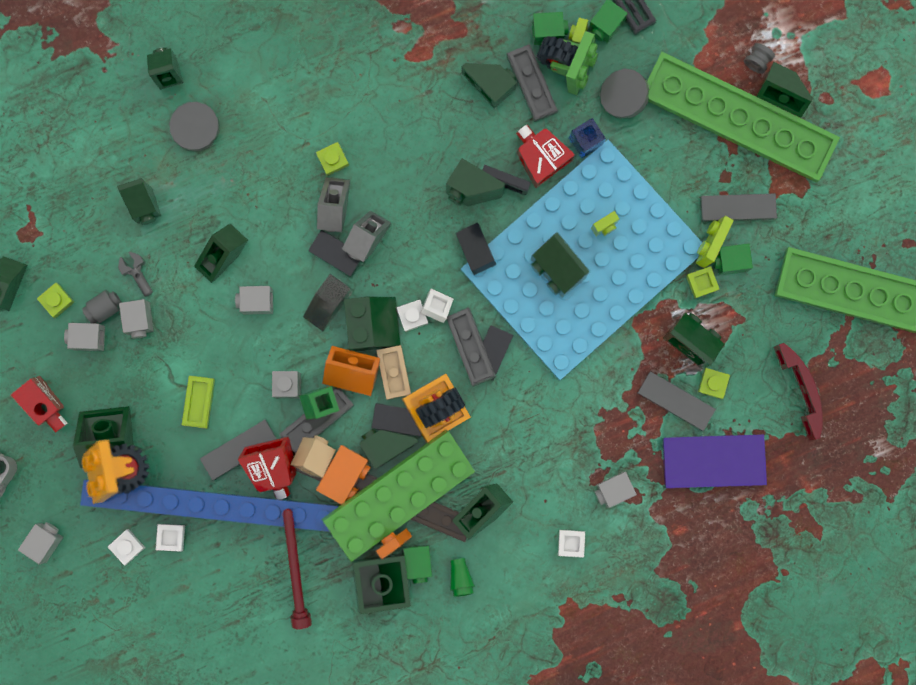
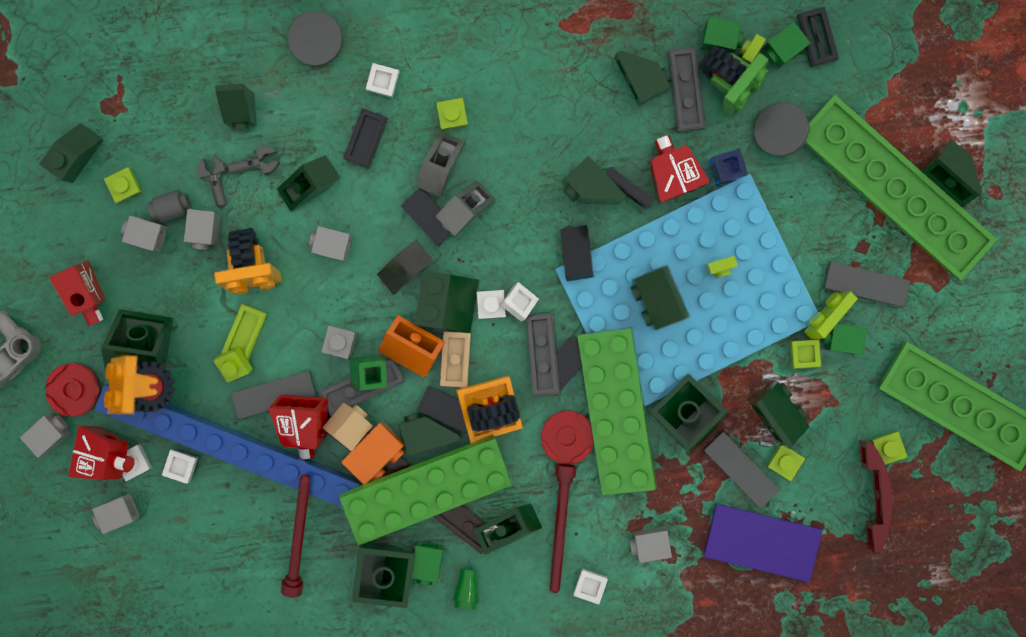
camera: 20 degrees right, 5 degrees up
orange plate [376,528,412,559] -> none
dark grey wheel [744,43,775,74] -> none
none -> red tile [45,363,101,417]
none -> red torso [68,426,134,480]
none -> light grey brick [92,493,141,534]
none -> lime plate [213,346,253,383]
none -> light orange plate [214,228,283,295]
none -> dark grey bar [228,146,280,175]
none -> black tile [343,108,388,169]
none -> white plate [366,63,400,98]
none -> red tile [541,410,594,464]
none -> dark red piece [549,463,577,594]
none -> bright green plate [577,327,657,495]
none -> dark green slope [650,373,729,455]
none -> lime plate [870,431,907,465]

